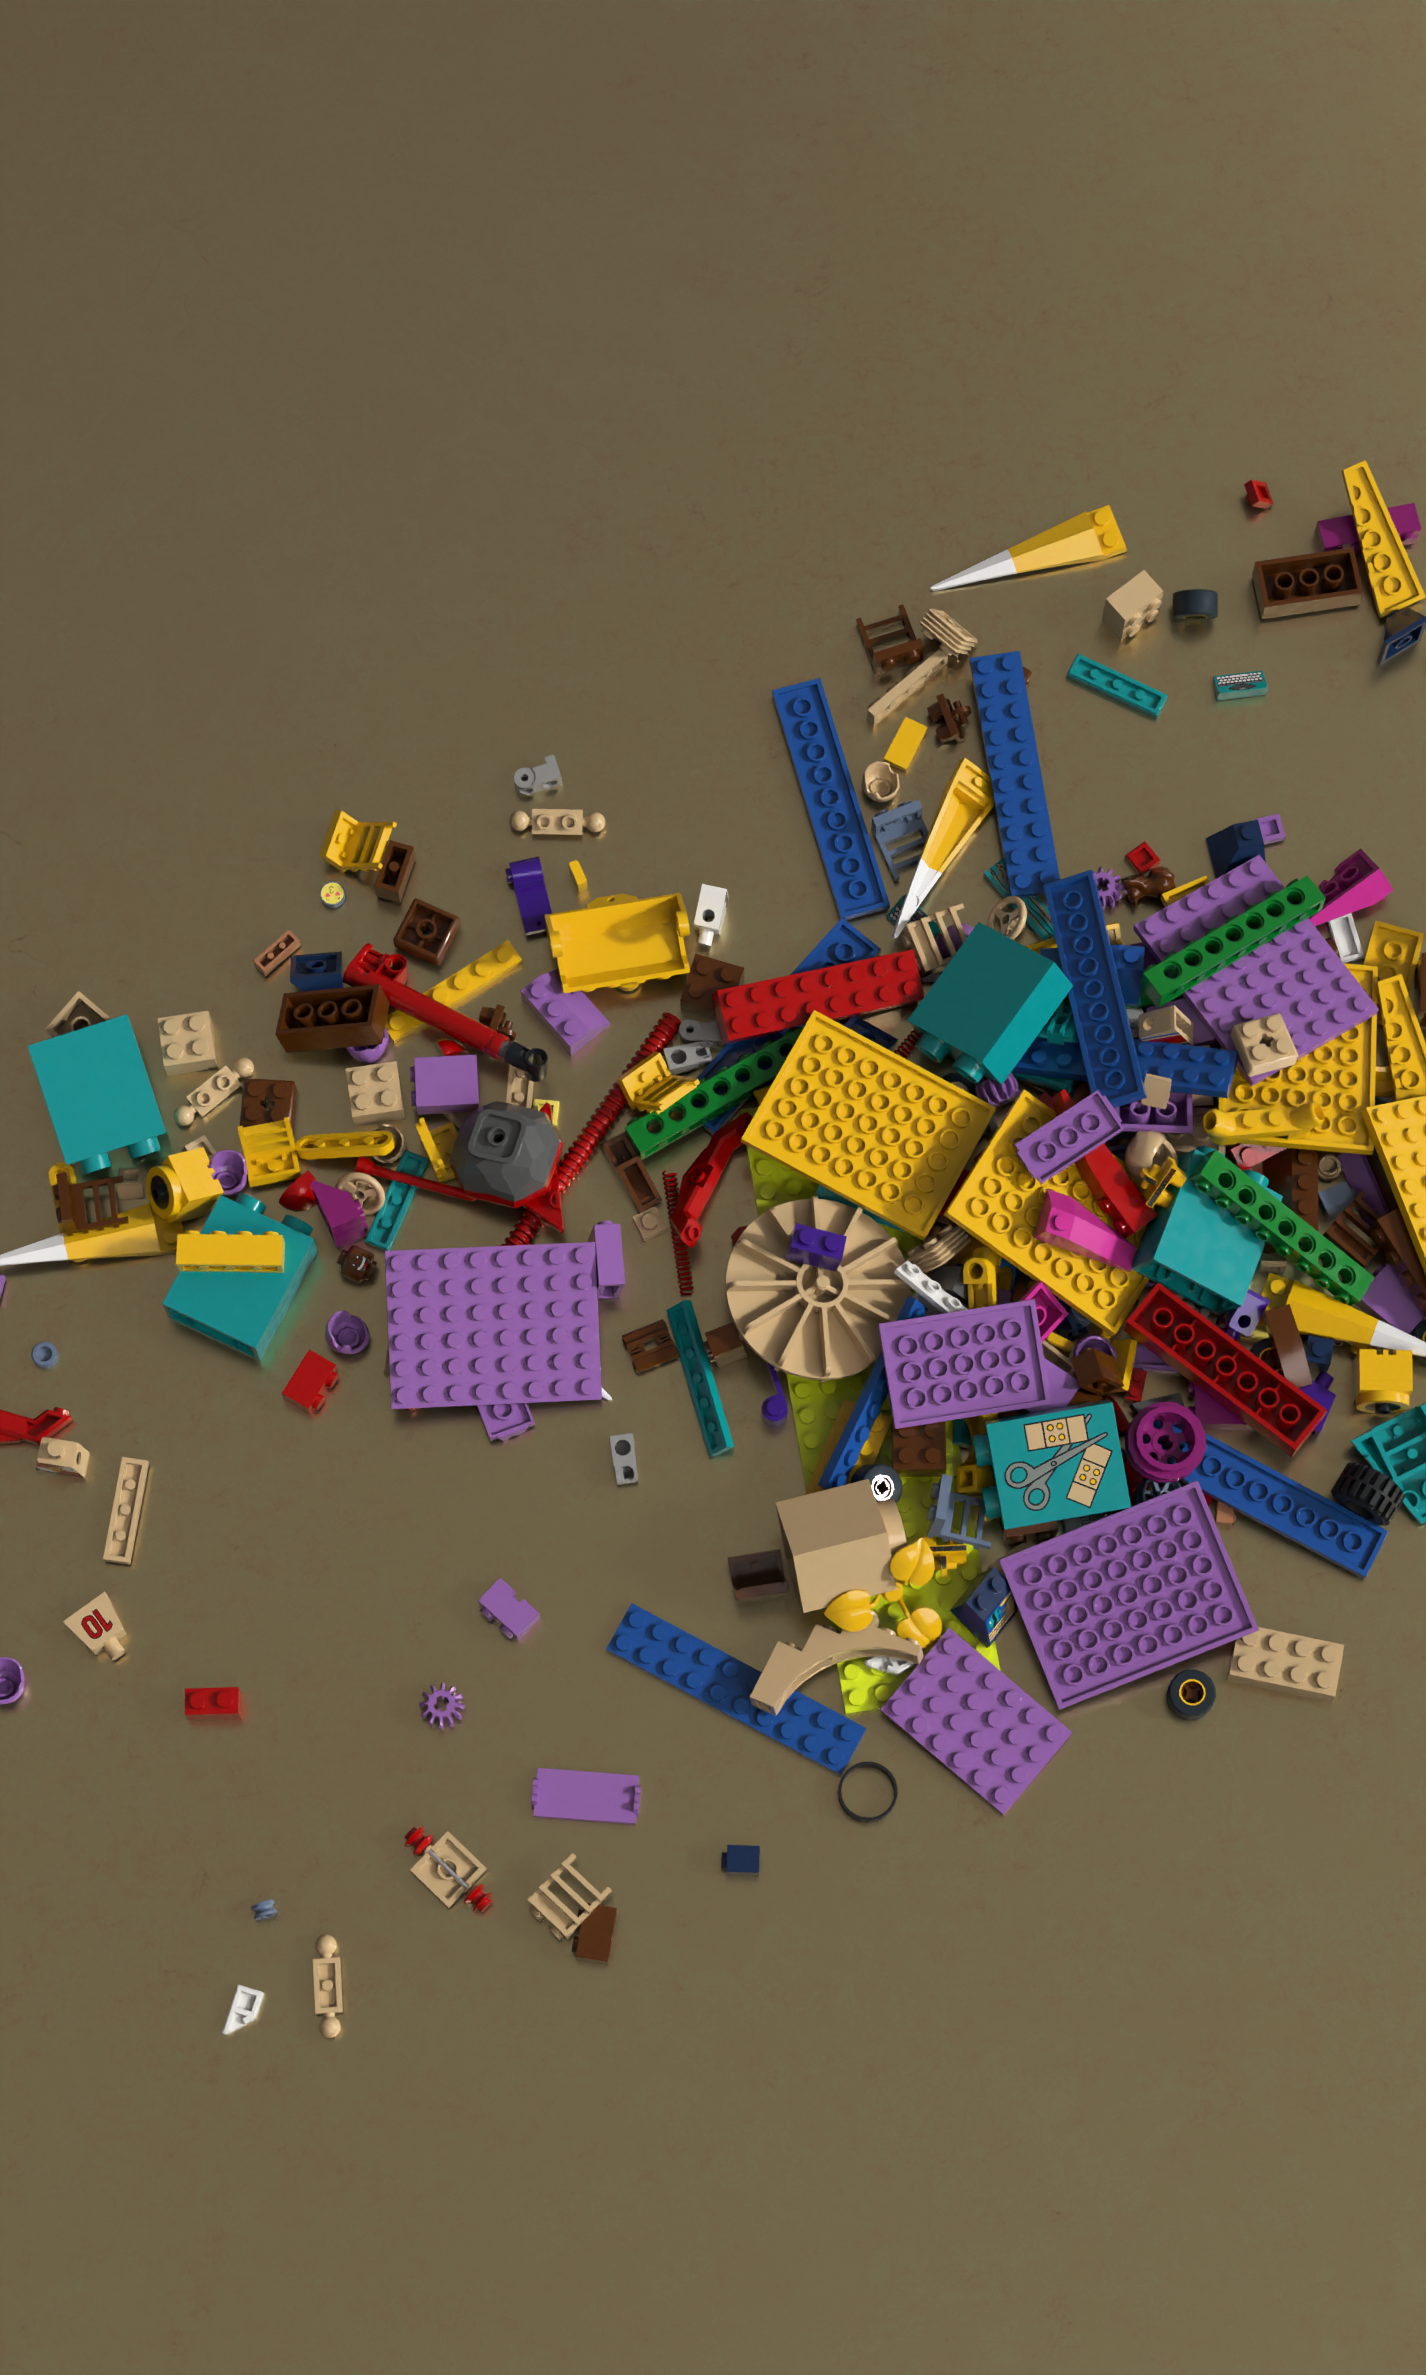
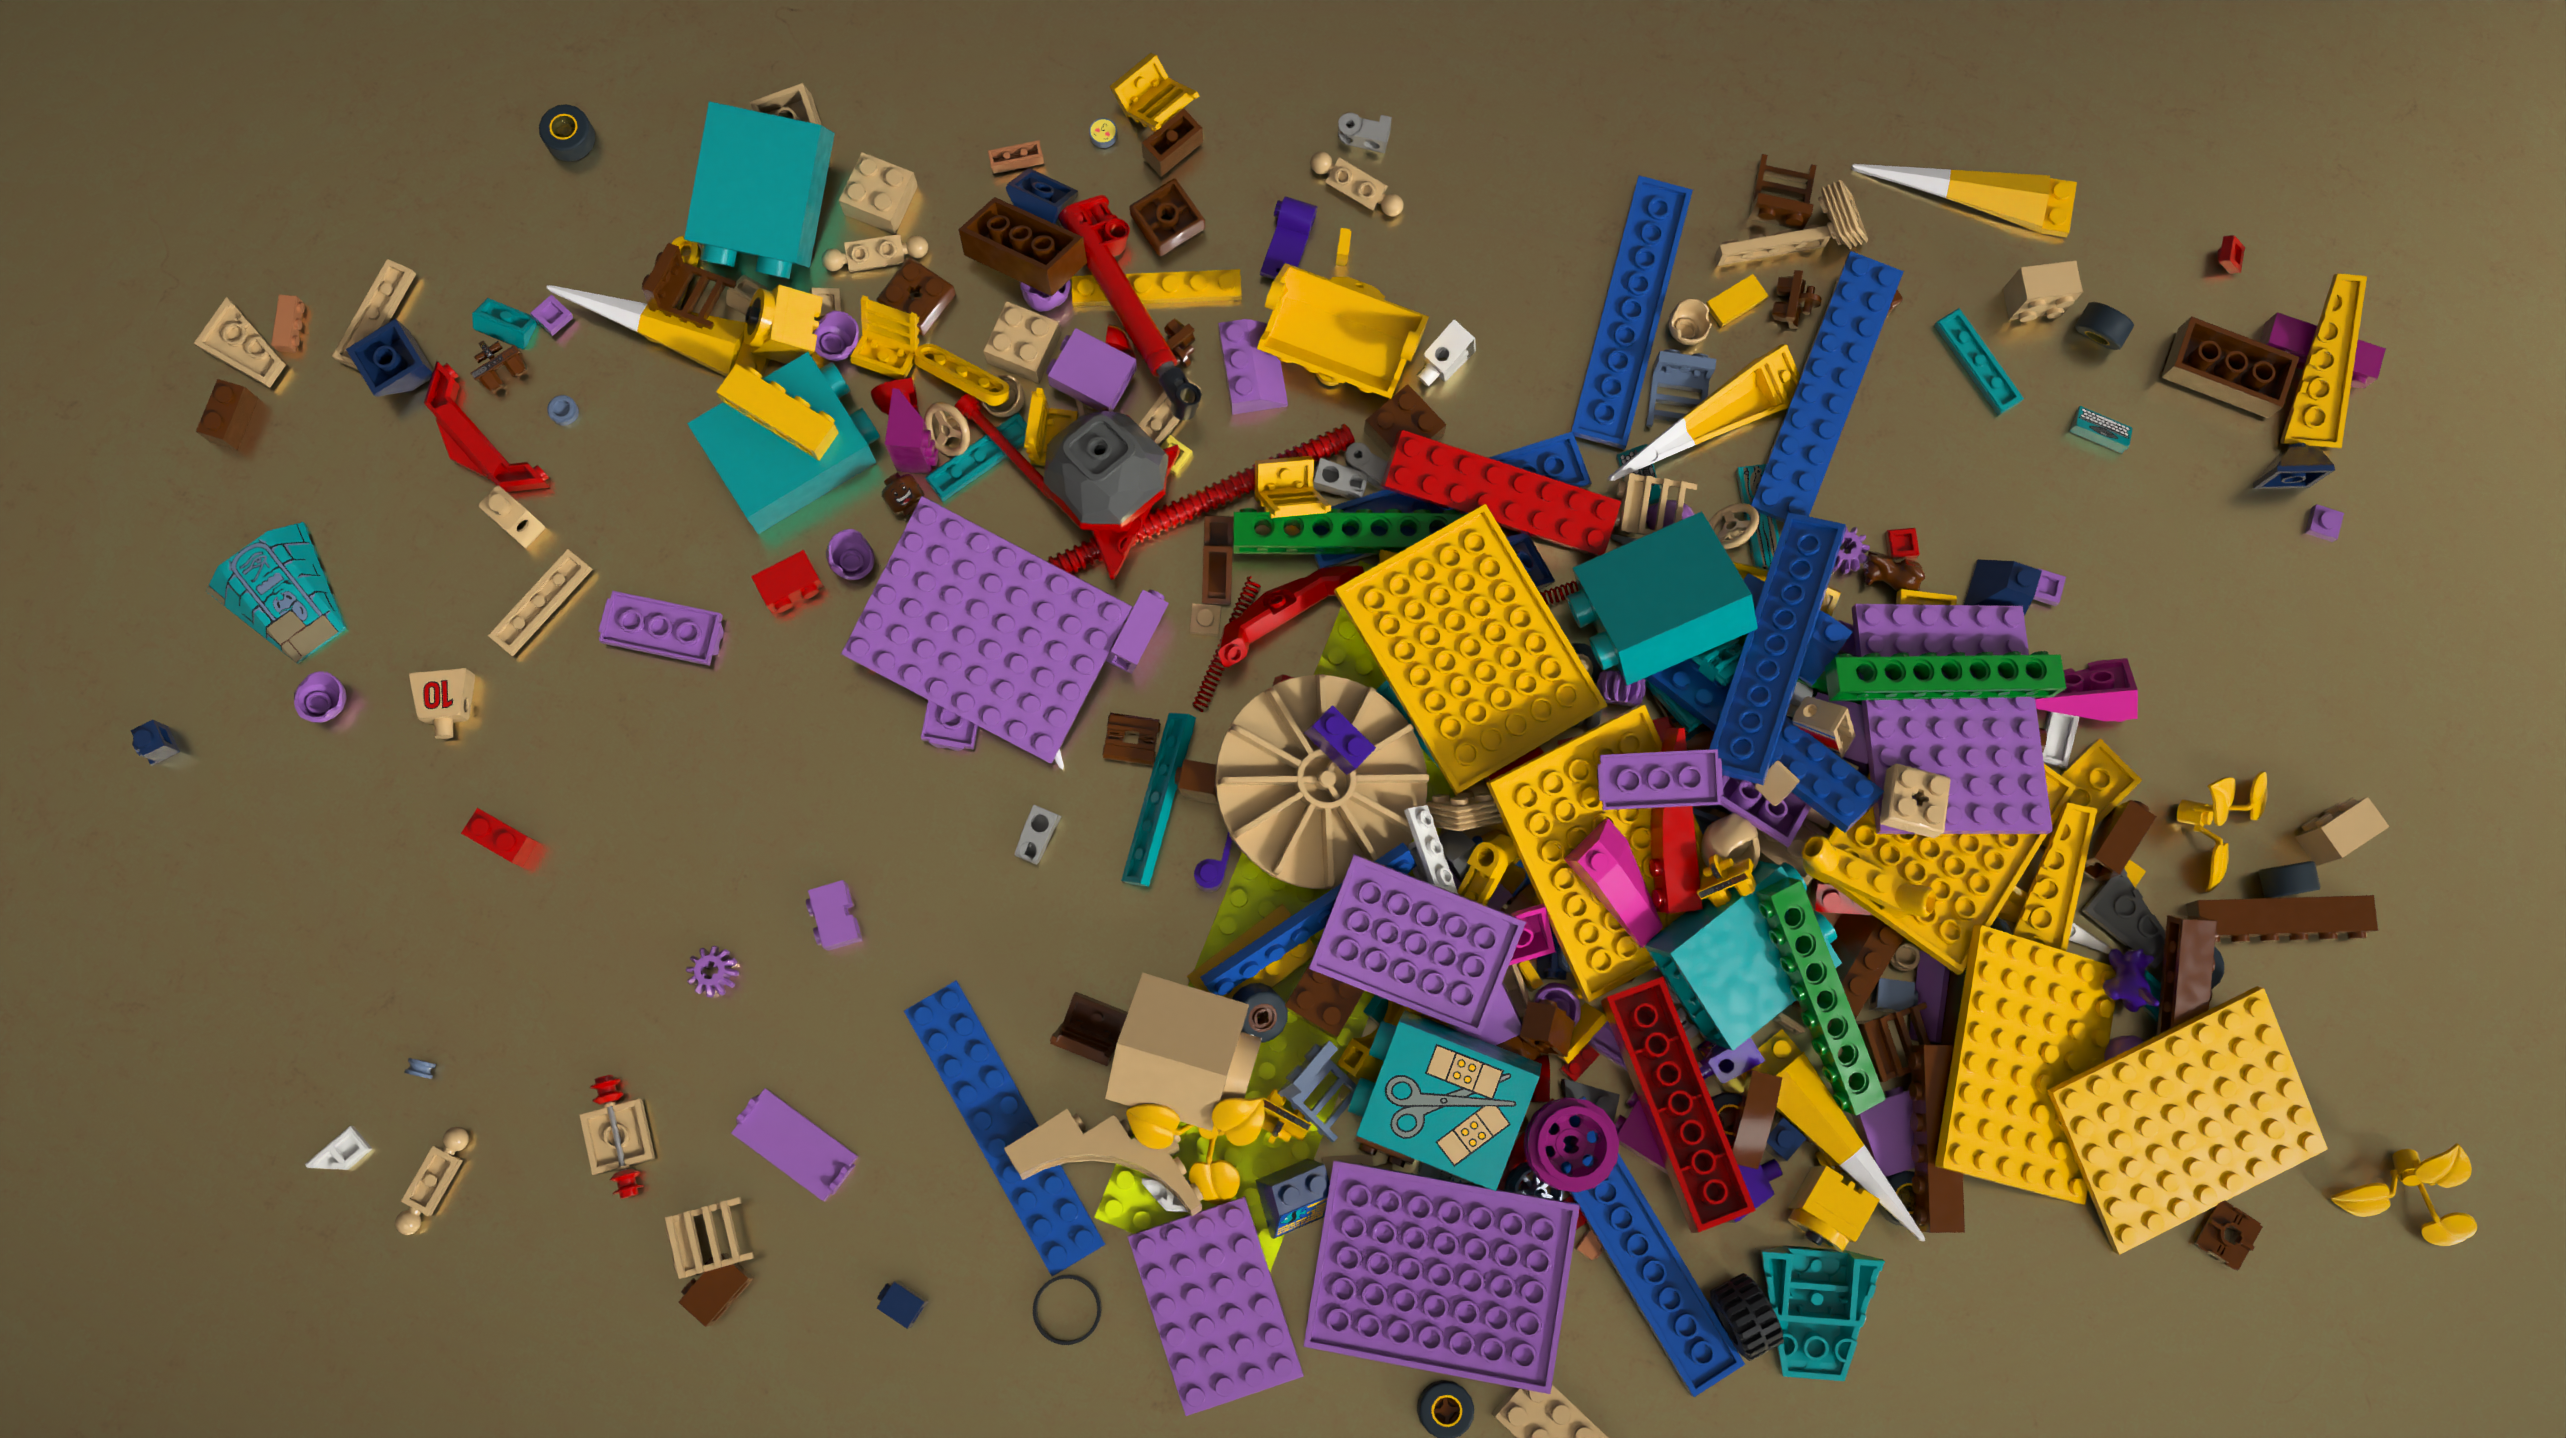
camera: 25 degrees right, 5 degrees up
none -> medium lavender brick [598,591,724,666]

